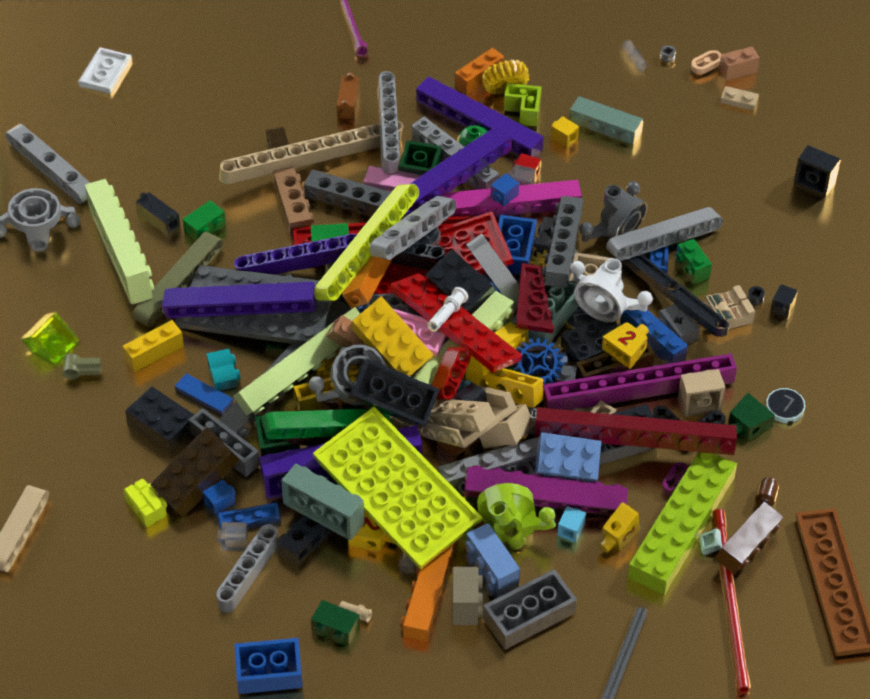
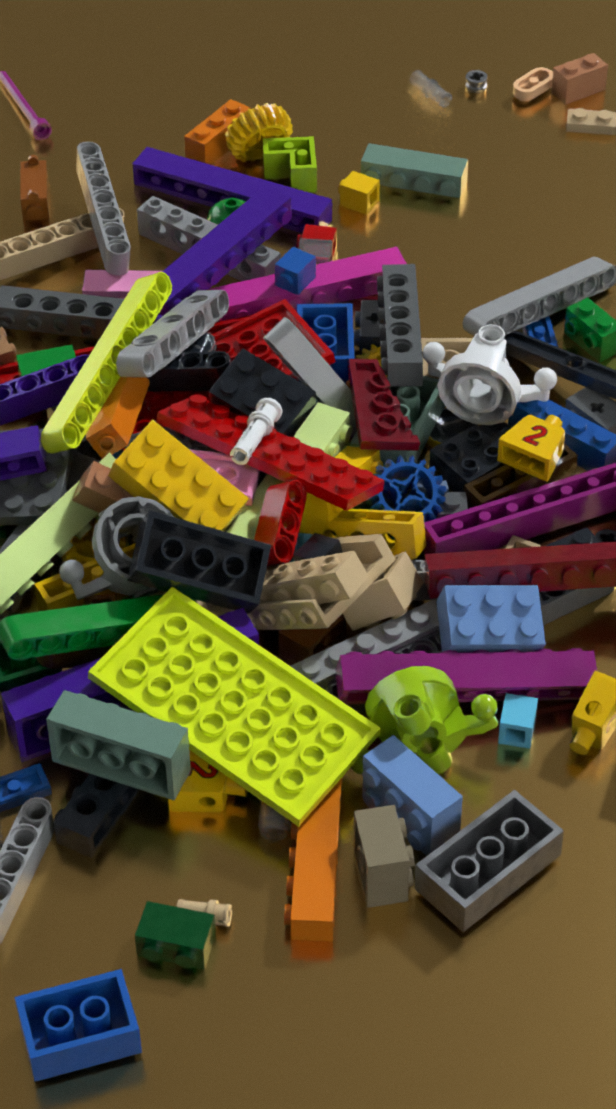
camera: 10 degrees left, 5 degrees down
dark green brick [398,140,442,175] -> none
dark grey piece [579,181,648,242] -> none

